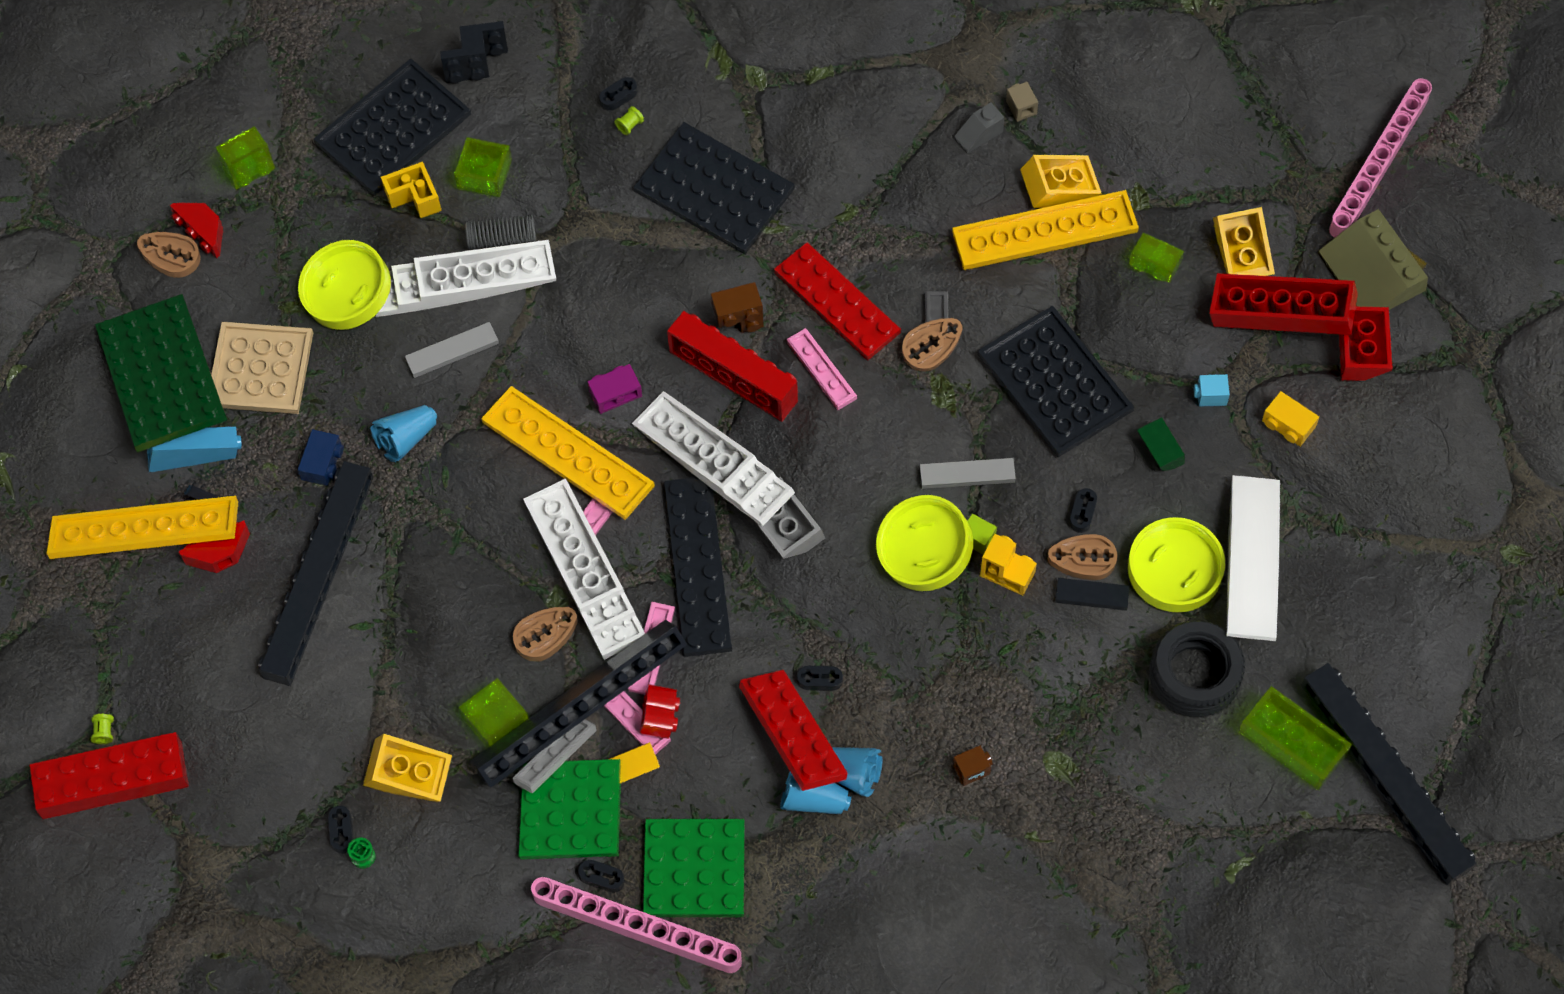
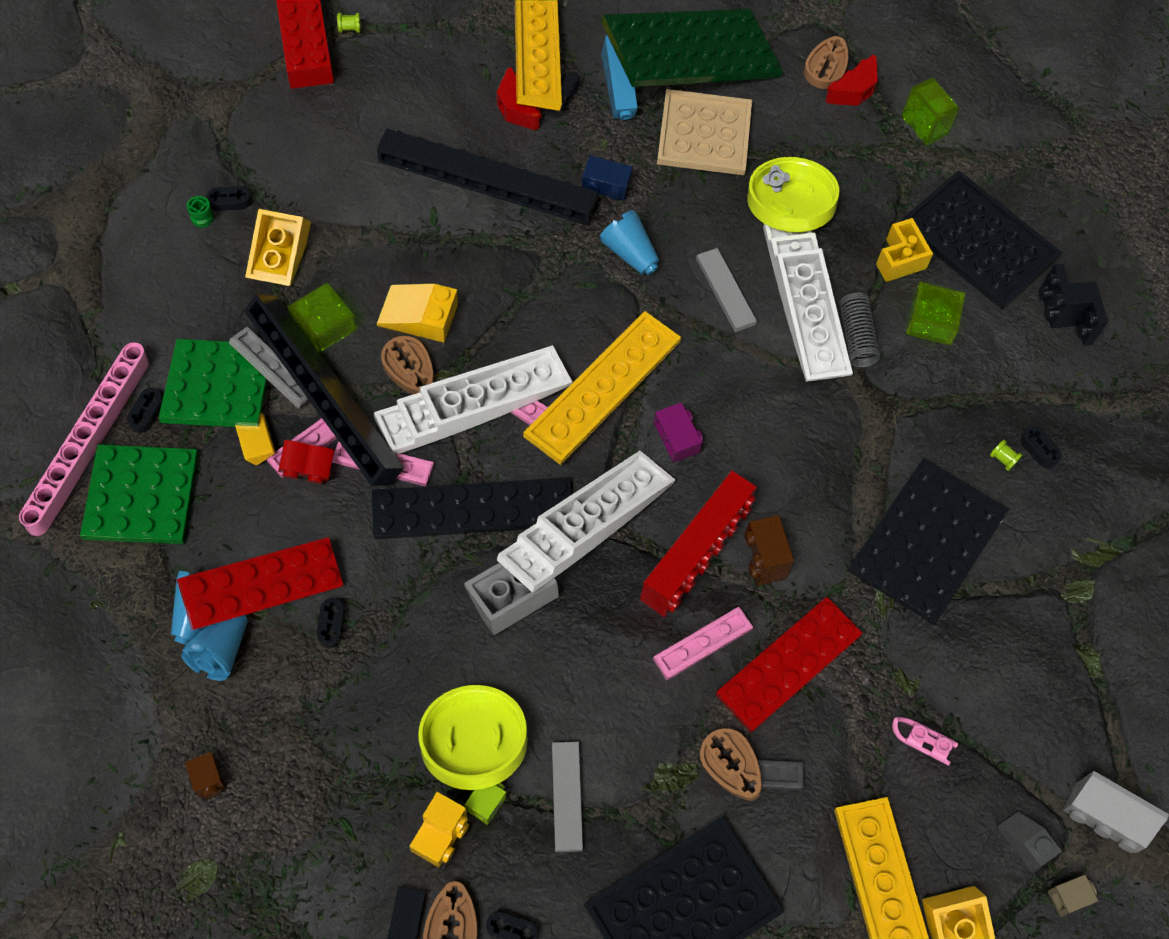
camera: 85 degrees right, 0 degrees up
none -> yellow slope [377,284,458,343]
none -> plate [763,165,790,192]
none -> bright pink piece [892,717,958,765]
none -> light grey slope [1063,771,1169,853]

